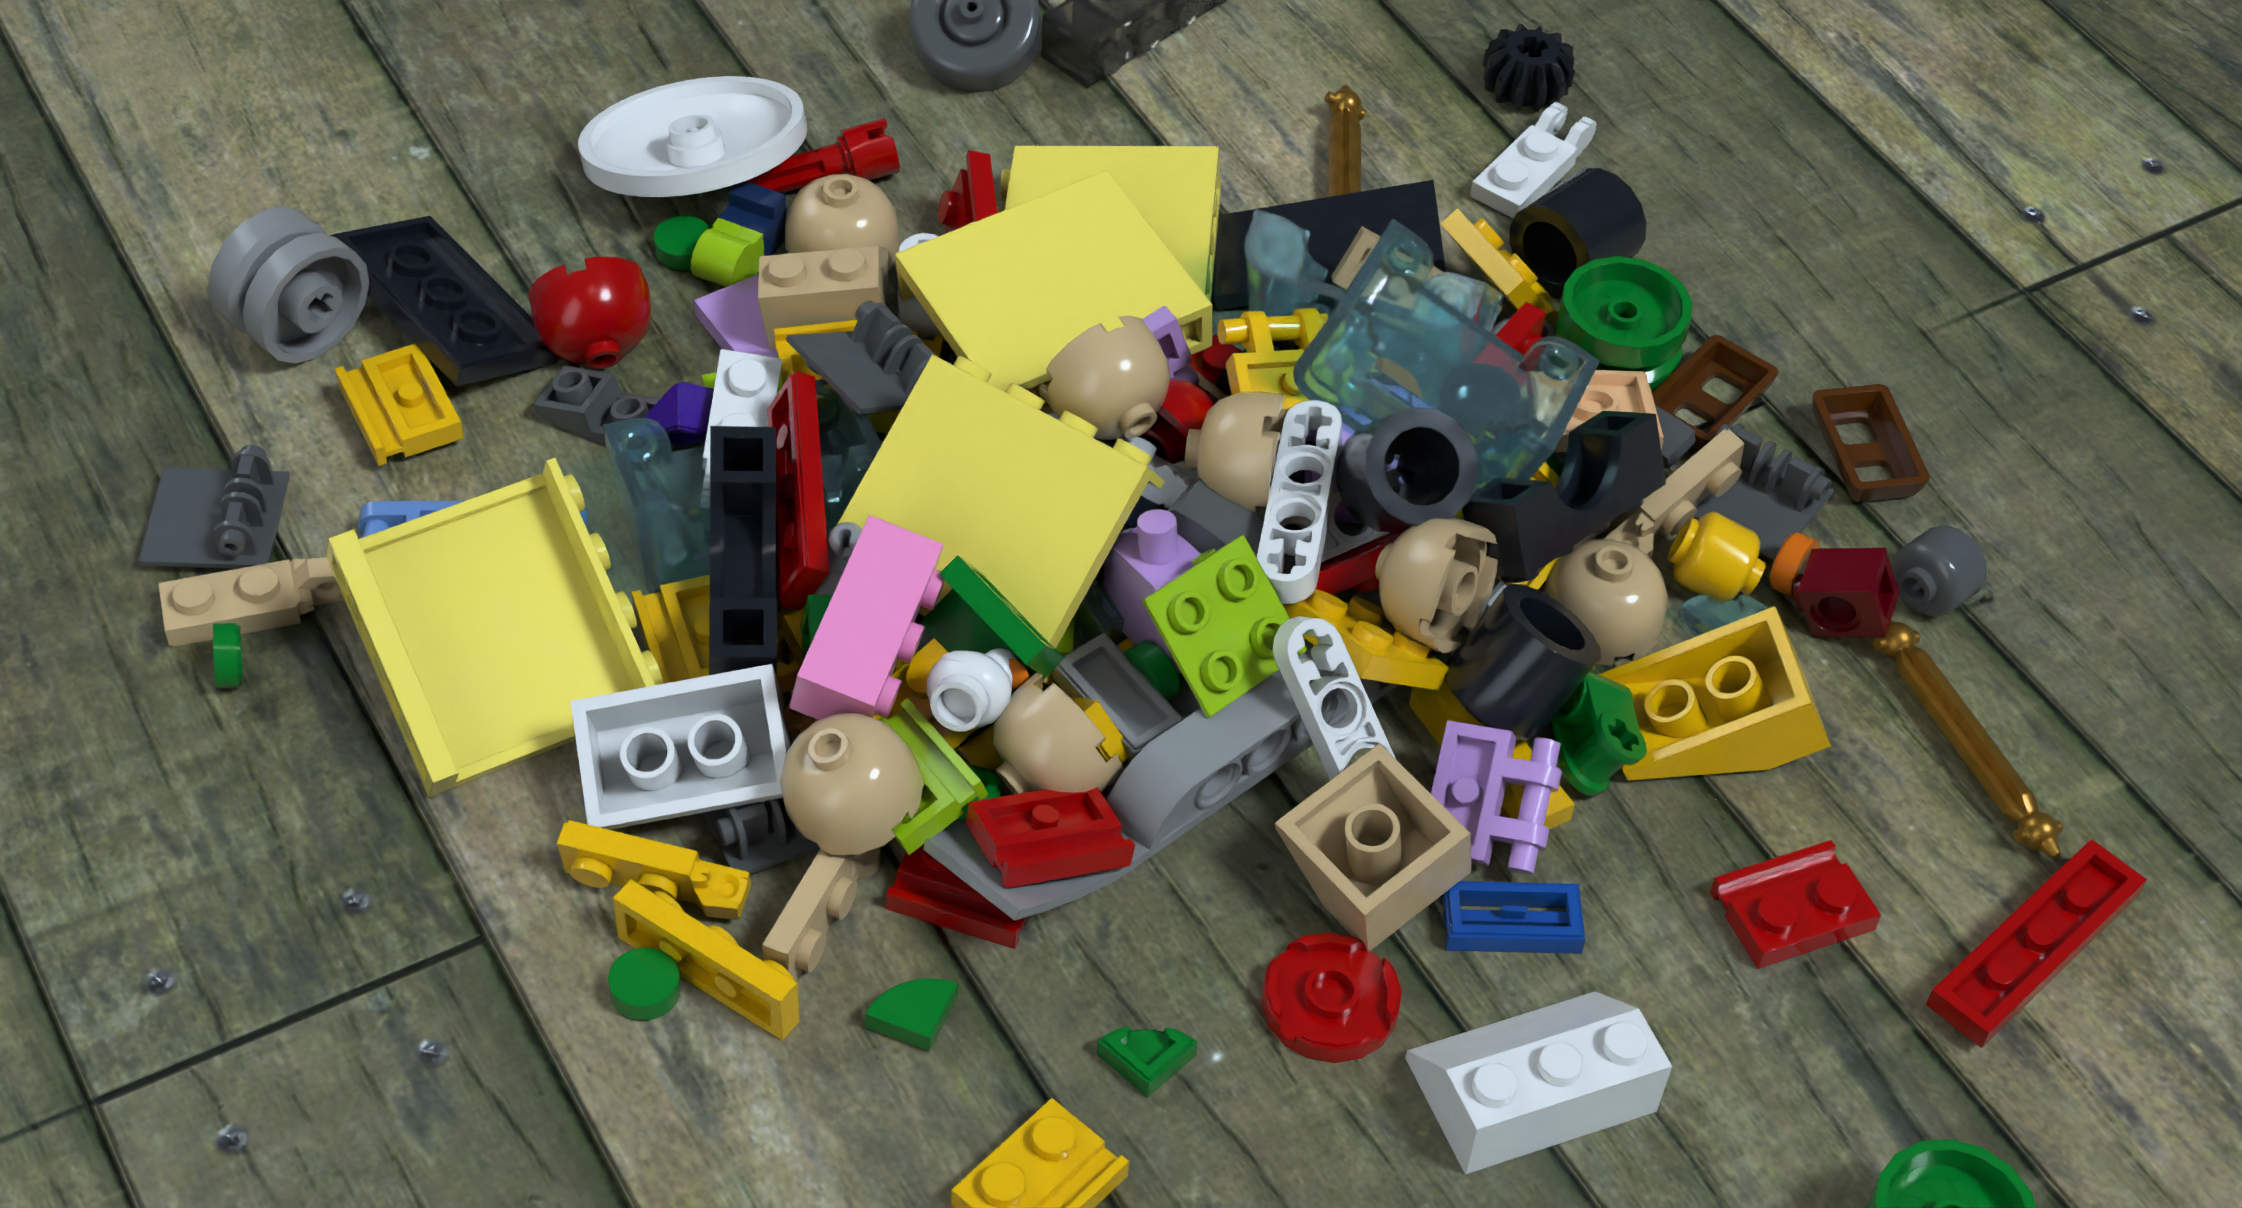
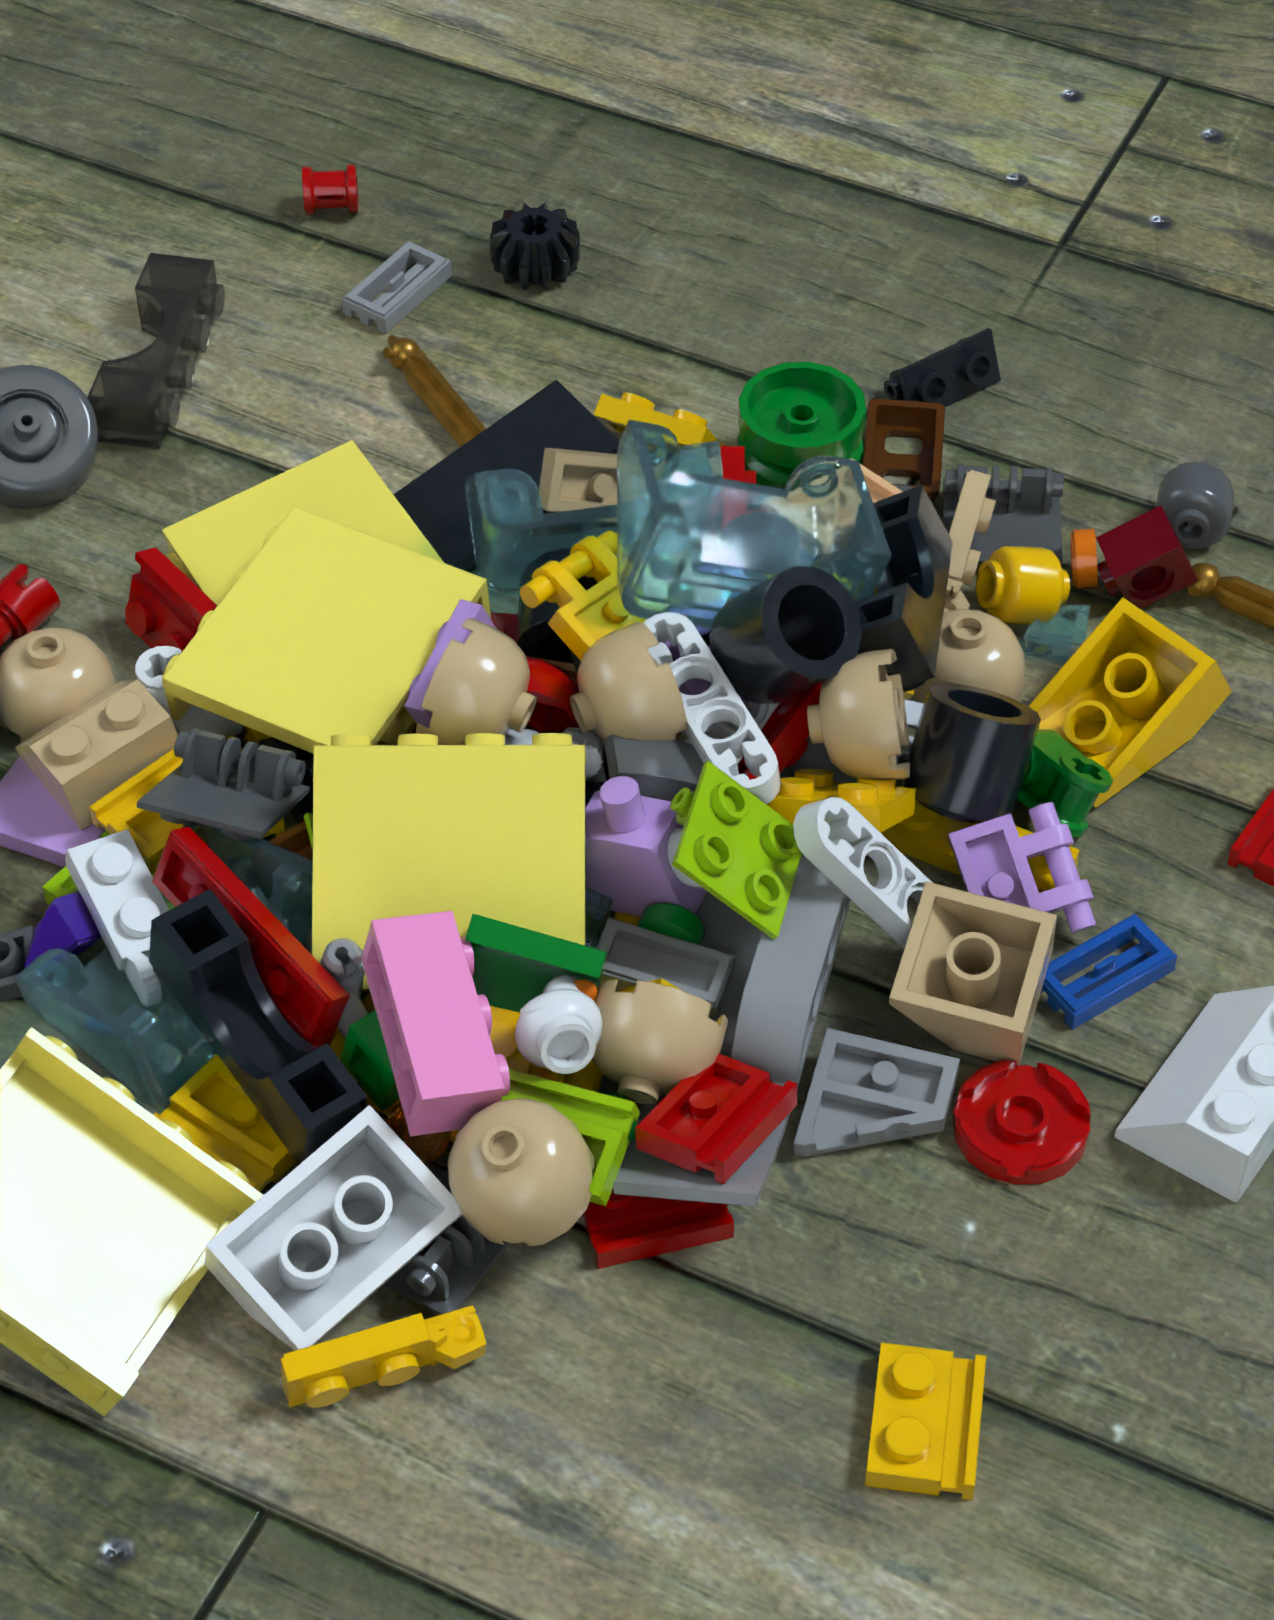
camera: 30 degrees left, 0 degrees up
green tile [608,948,681,1020] -> none
yellow plate [613,879,800,1041] -> none
tan plate [762,847,881,982] -> none
green tile [865,978,958,1051] -> none
green tile [1097,1027,1198,1098] -> none
white hinge [1470,102,1597,219] -> none
black piece [1509,168,1647,299] -> none
reddish brown piece [1812,384,1930,503] -> none
none -> light grey tile [342,241,452,334]
none -> light grey wing [793,1028,960,1157]
none -> black hinge [884,328,1001,407]

